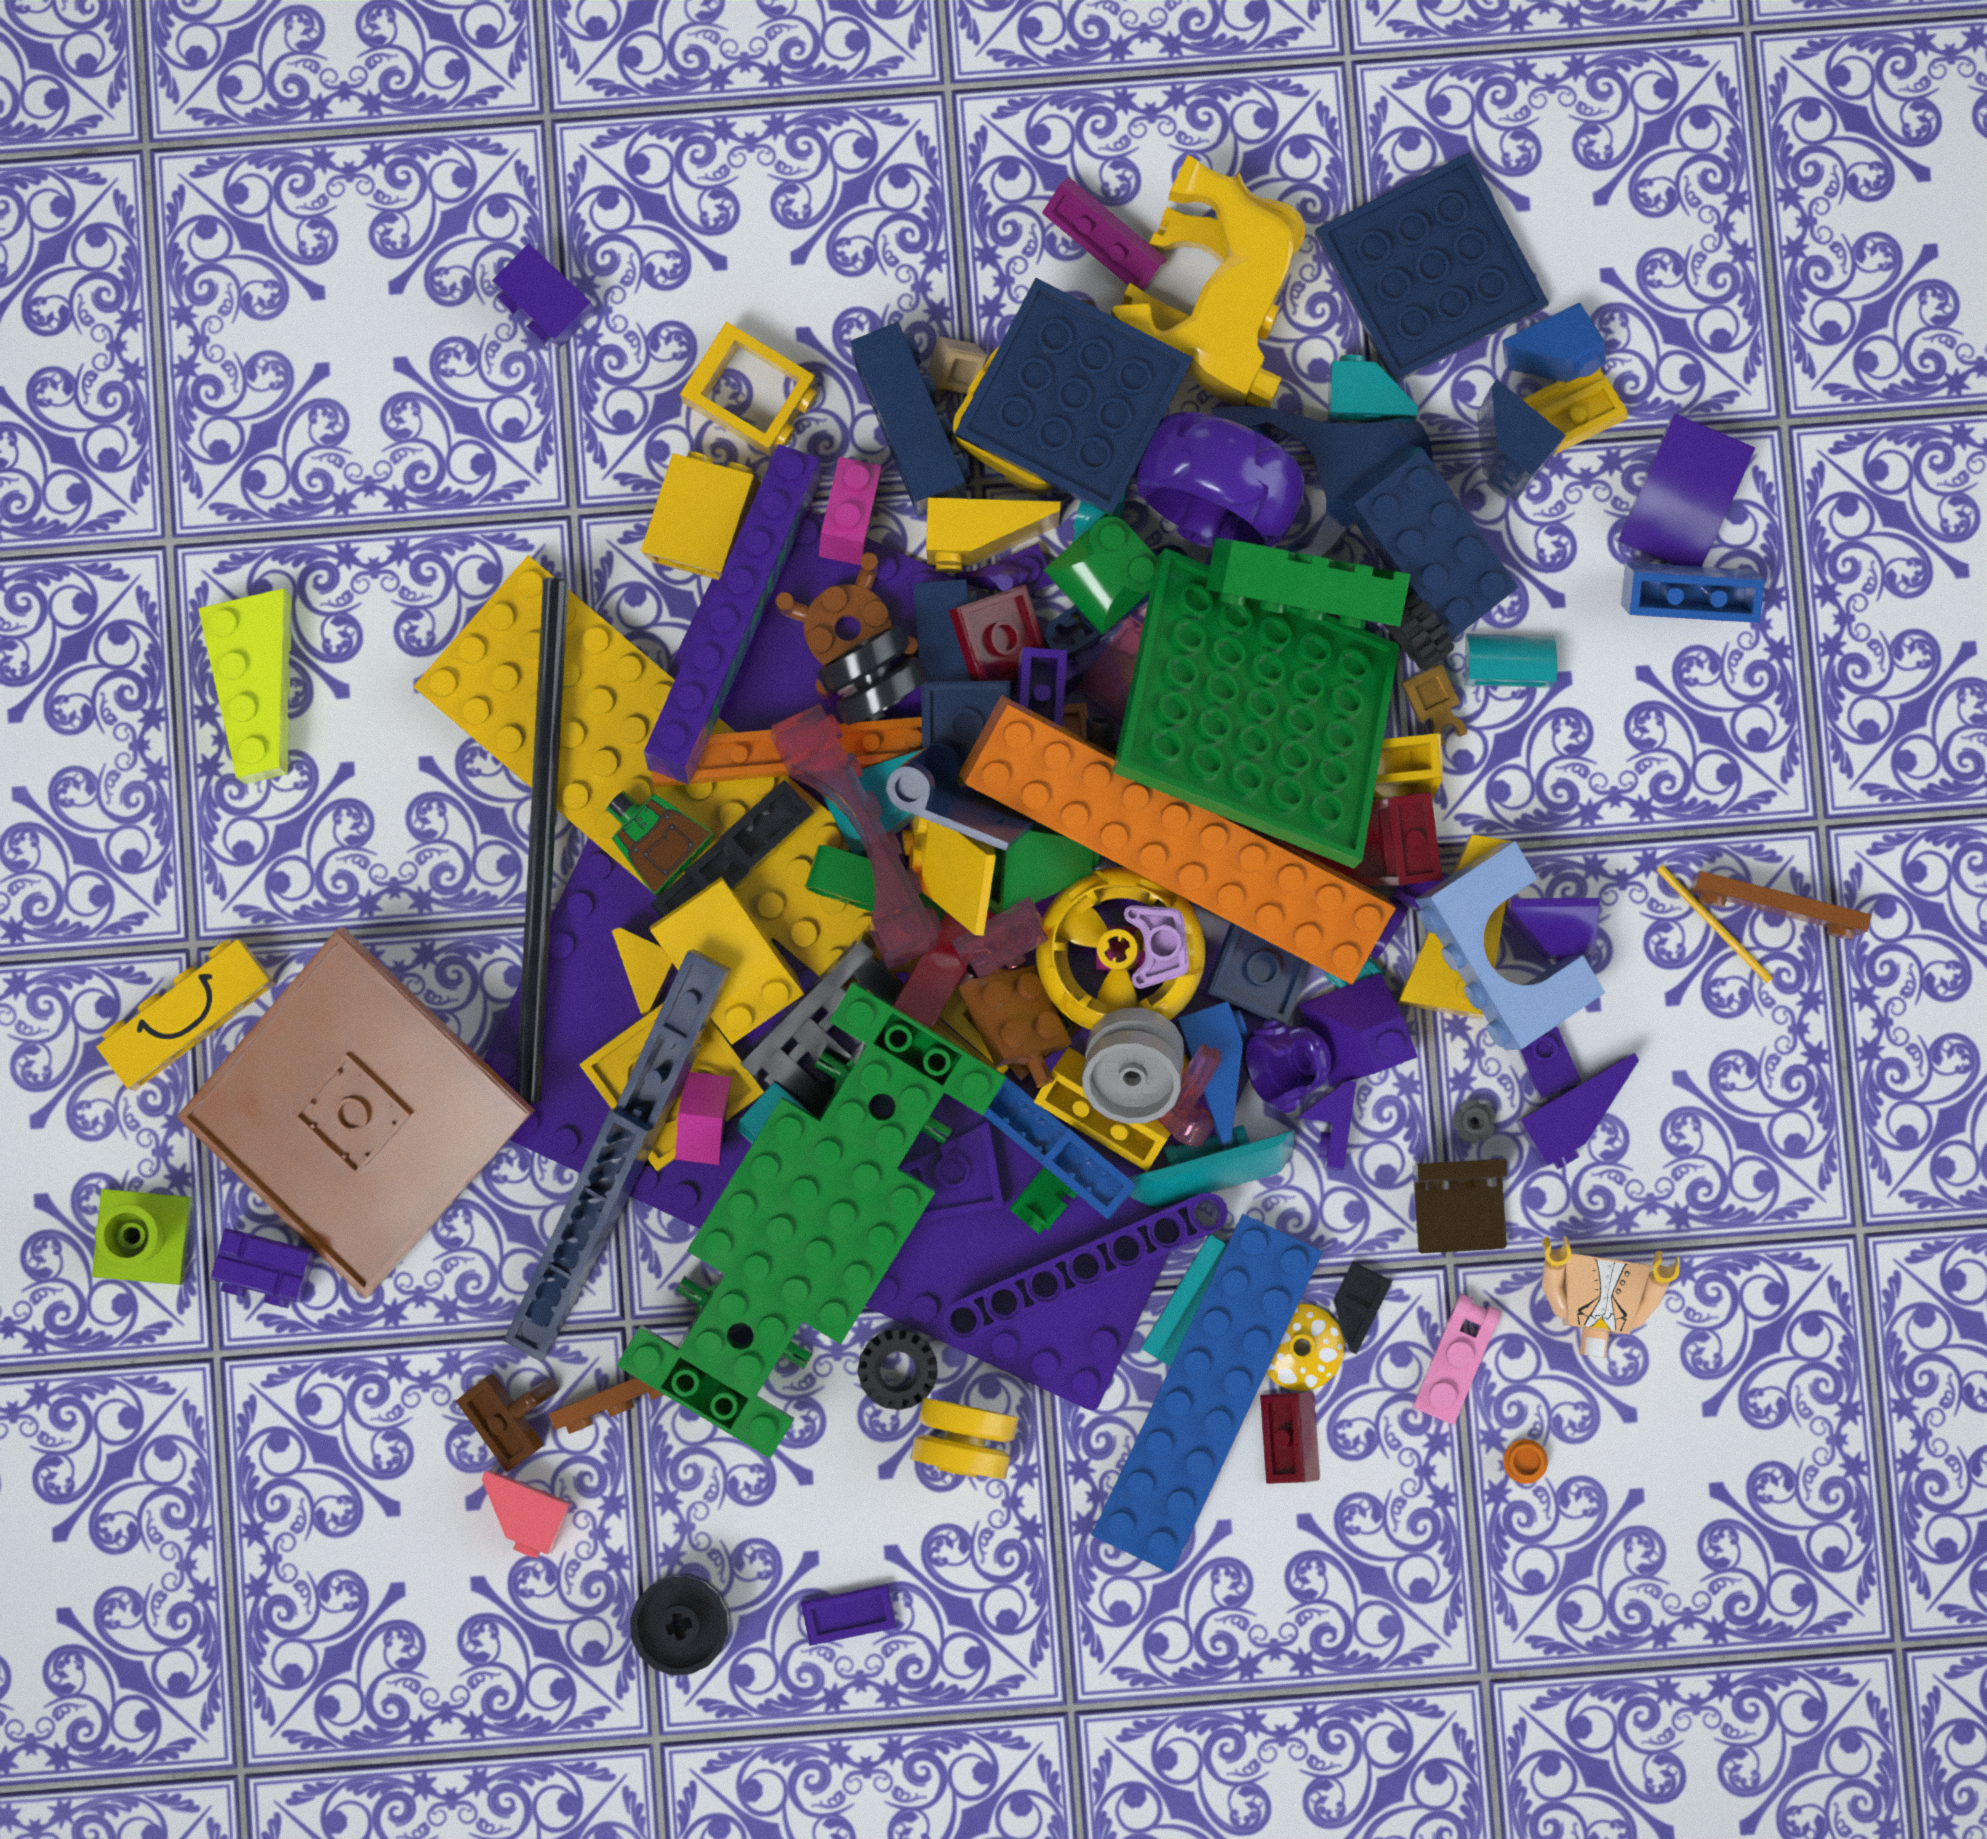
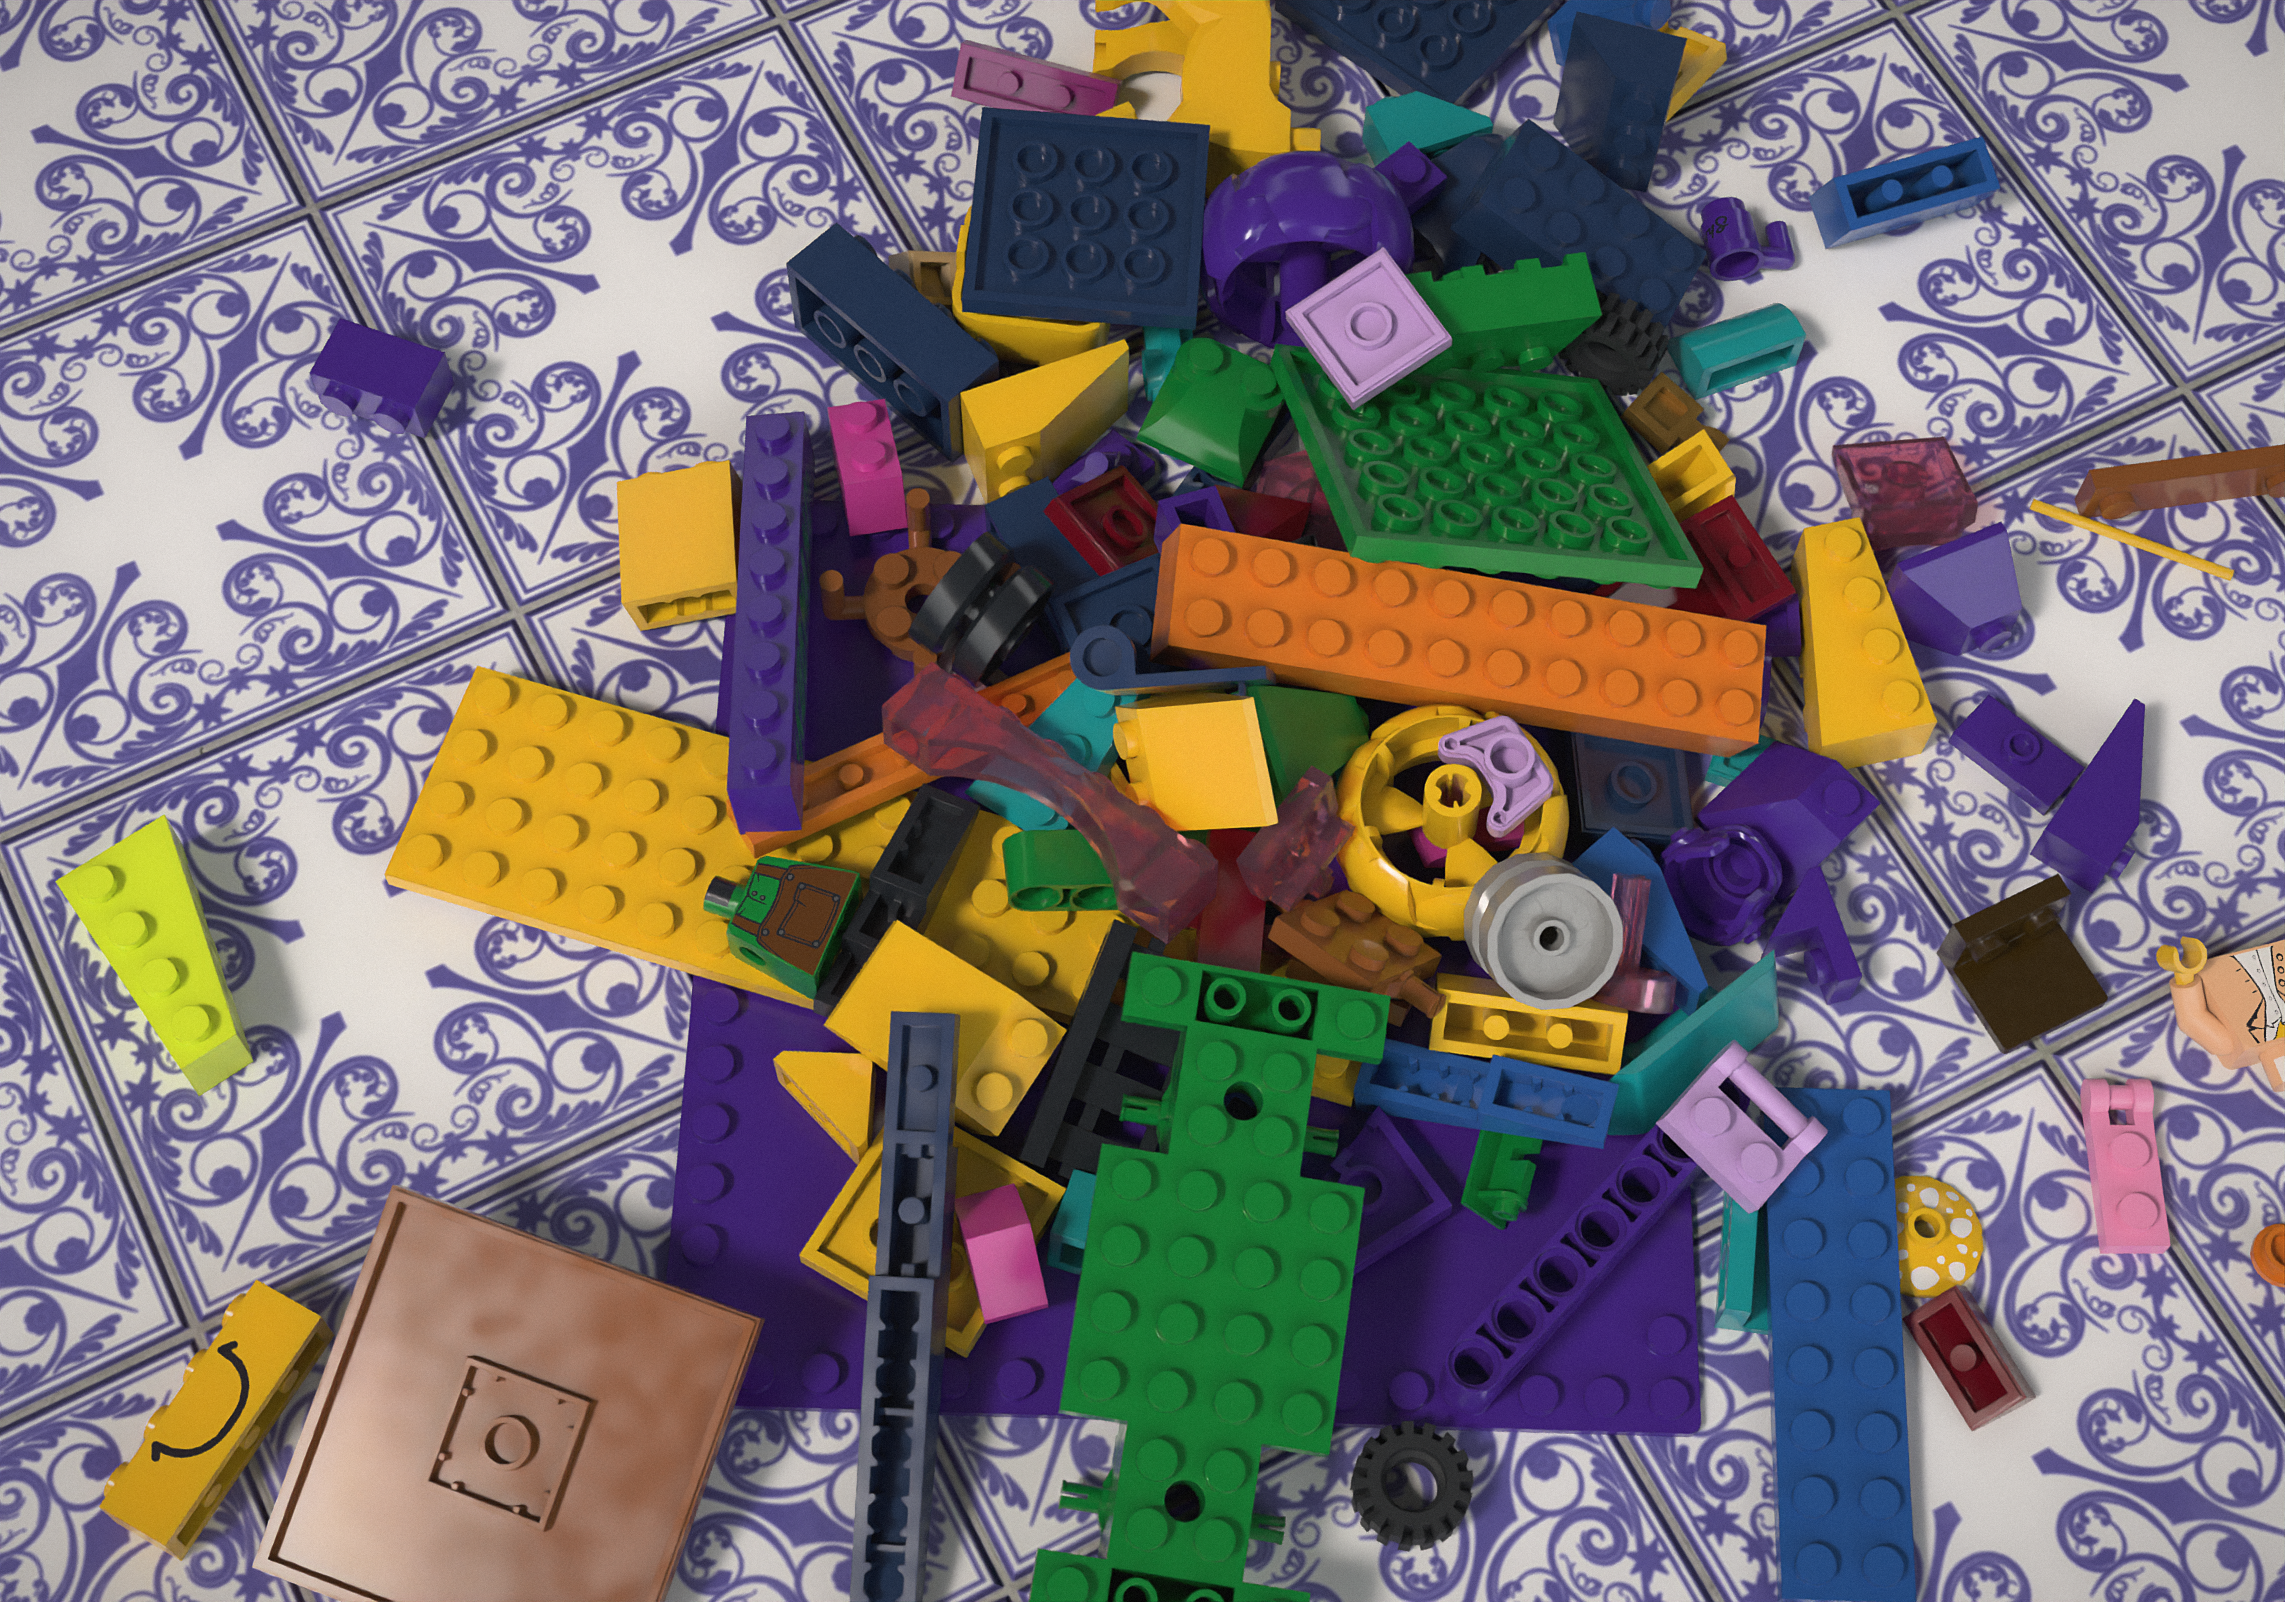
camera: 25 degrees left, 20 degrees down
black axle [516,577,568,1105] -> none
yellow window [680,321,818,457] -> none
yellow wheel [910,1397,1019,1479] -> none
black tile [1332,1261,1392,1354] -> none
medium blue arch [1415,841,1605,1050] -> none
dark grey plate [1452,1100,1496,1143] -> none
dark purple slope [1617,413,1756,567] -> none
none -> dark red slope [1214,484,1312,542]
none -> lavender tile [1285,247,1452,410]
none -> dark purple plate [1373,141,1448,216]
none -> lavender plate [1656,1040,1828,1214]
none -> dark purple piece [1700,197,1795,281]
none -> clear pink slope [1831,436,1978,551]

